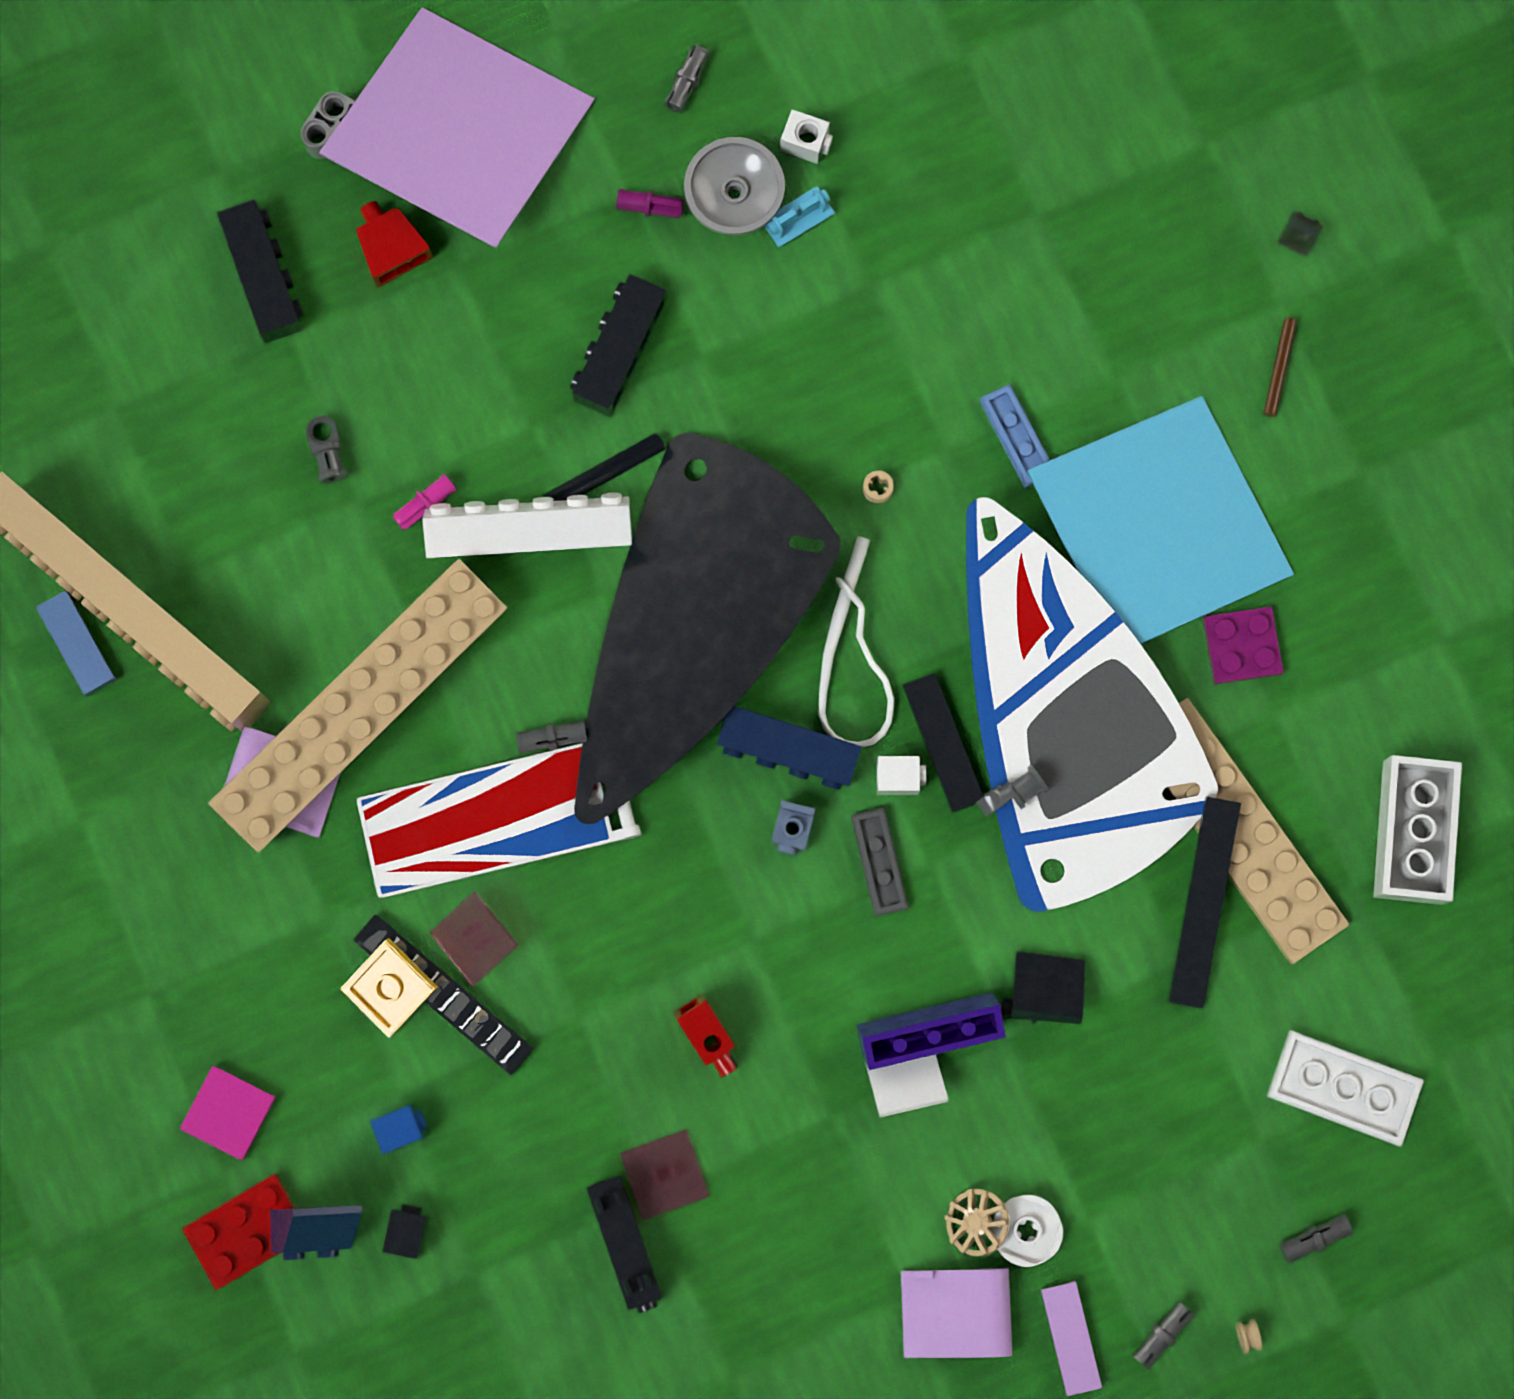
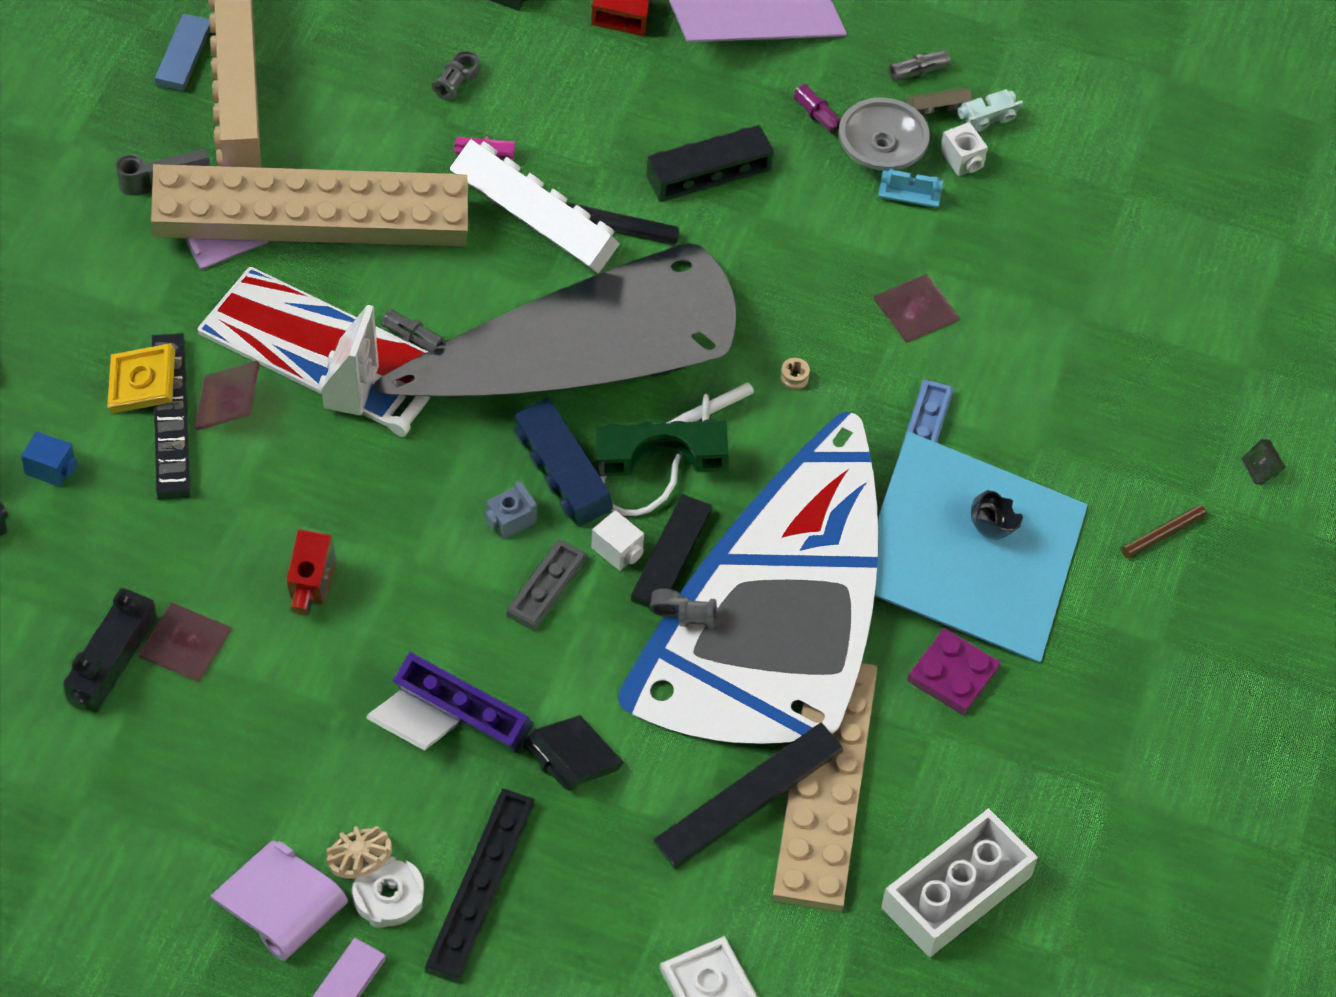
camera: 40 degrees right, 25 degrees down
none -> dark grey plate [116,148,210,196]
none -> white slope [318,305,379,416]
none -> black tile [425,788,535,984]
none -> dark green arch [596,419,729,477]
none -> clear pink piece [874,274,960,343]
none -> dark tan plate [906,88,972,114]
none -> light aqua hinge [958,89,1023,132]
none -> black hair [971,490,1023,540]

